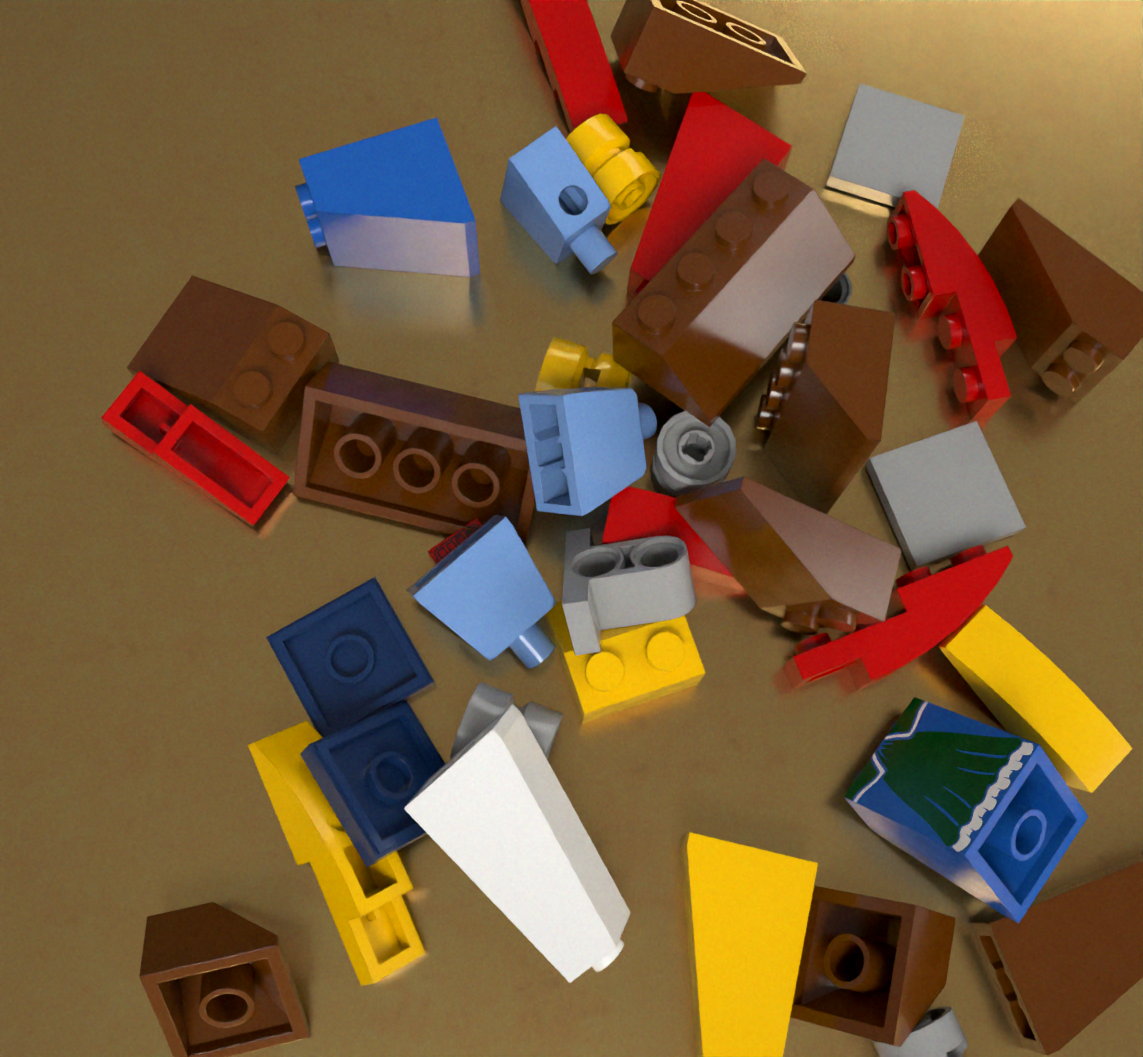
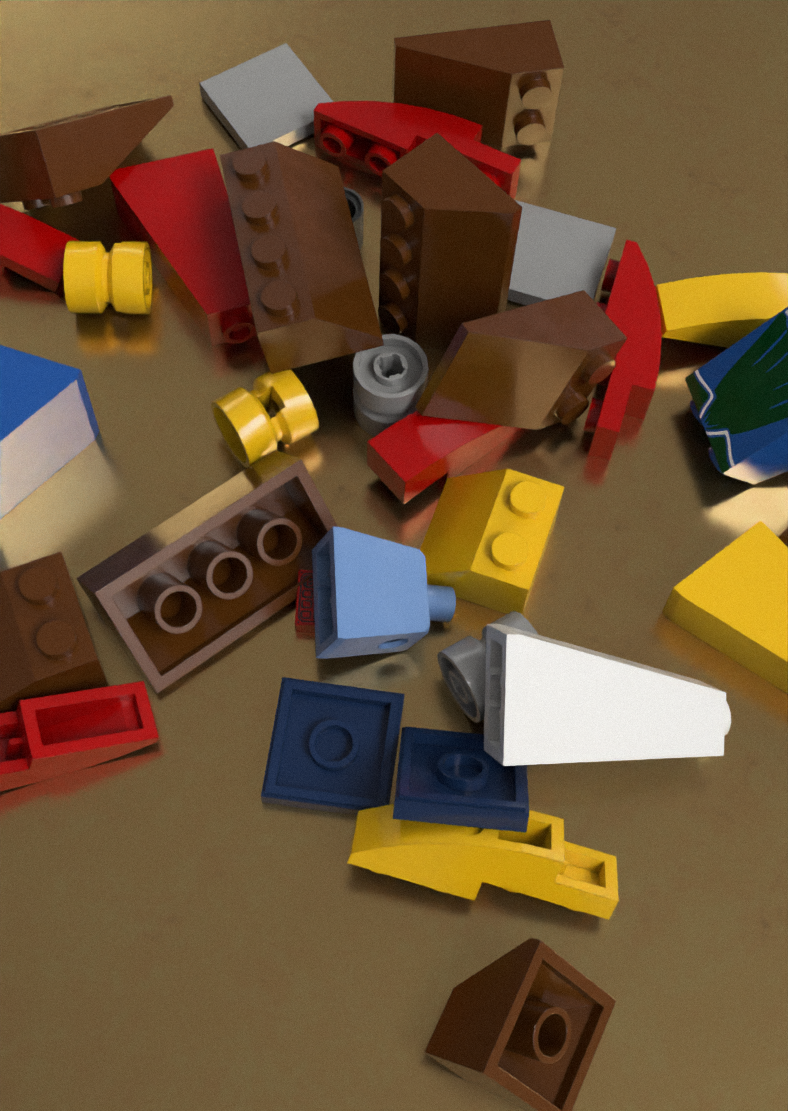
camera: 50 degrees left, 10 degrees down
medium blue torso [500,126,618,275] -> none
medium blue torso [518,387,657,516] -> none
light grey tile [562,528,697,656] -> none

